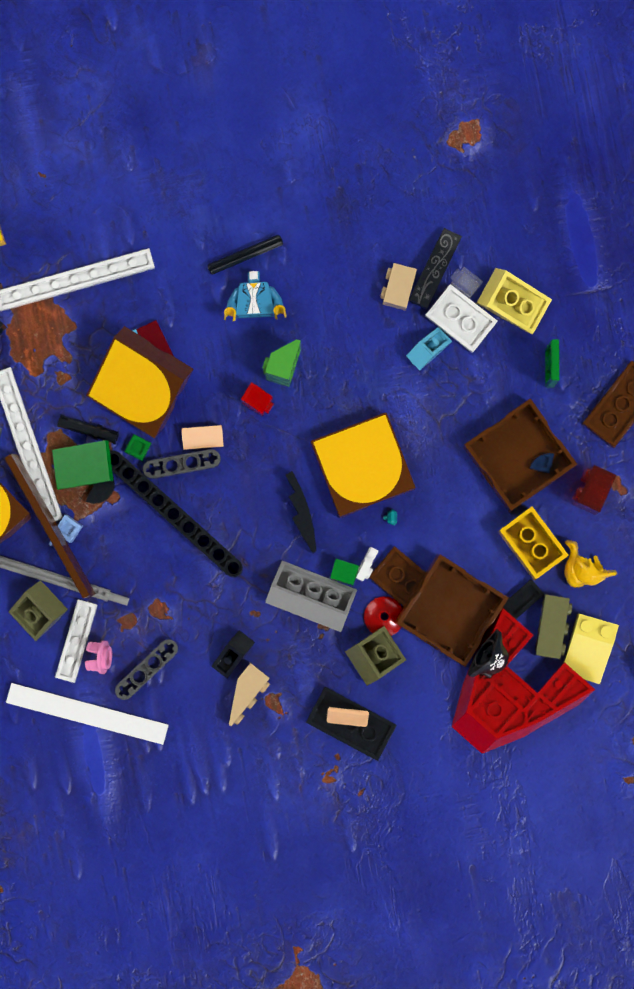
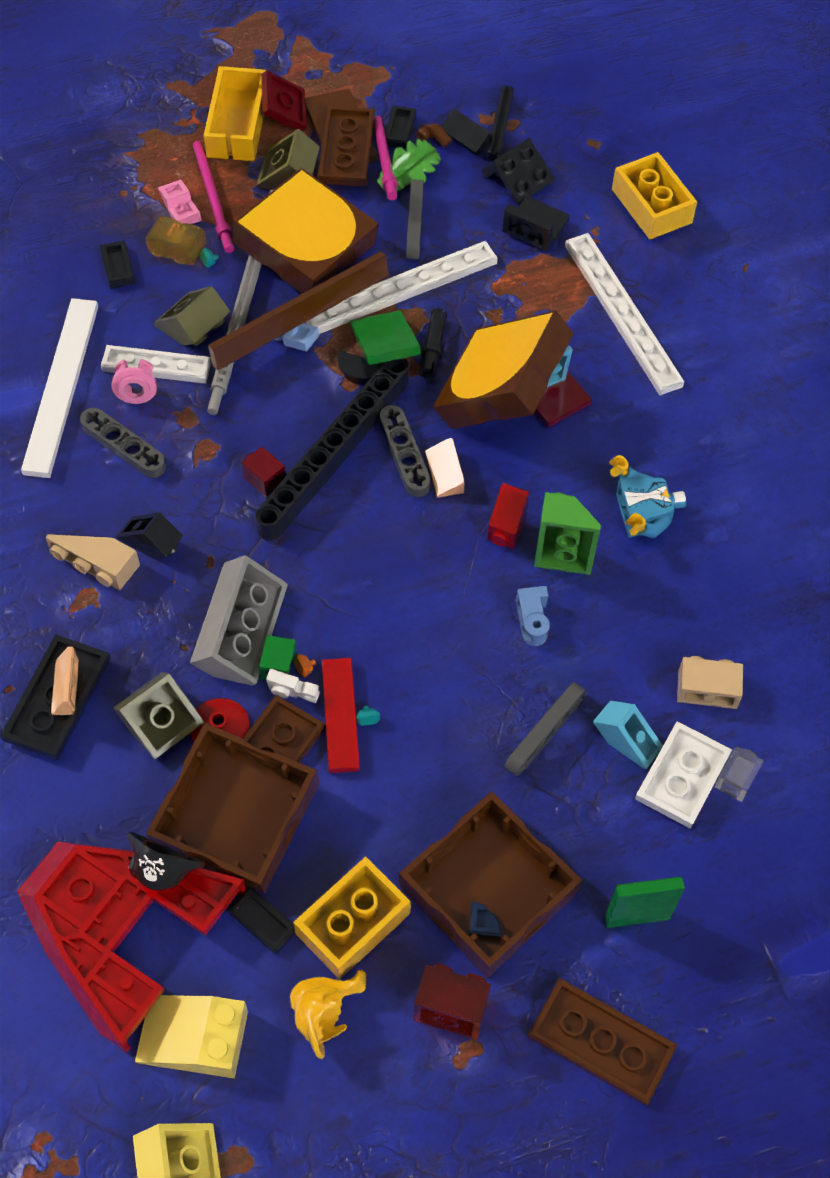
camera: 80 degrees right, 25 degrees down
green tile [124,434,152,461] -> none
black axle [208,235,283,275] -> none
black slope [285,471,316,554] -> none
yellow tile [311,412,416,518] -> none
black slope [409,228,462,309] -> none
light yellow slope [477,268,552,335] -> none
olive brick [534,595,572,659] -> none
none -> dark red brick [241,446,286,497]
none -> orange rock [294,654,316,677]
none -> red tile [322,658,360,774]
none -> dark grey beam [504,682,587,777]
none -> medium blue leg [516,586,550,646]

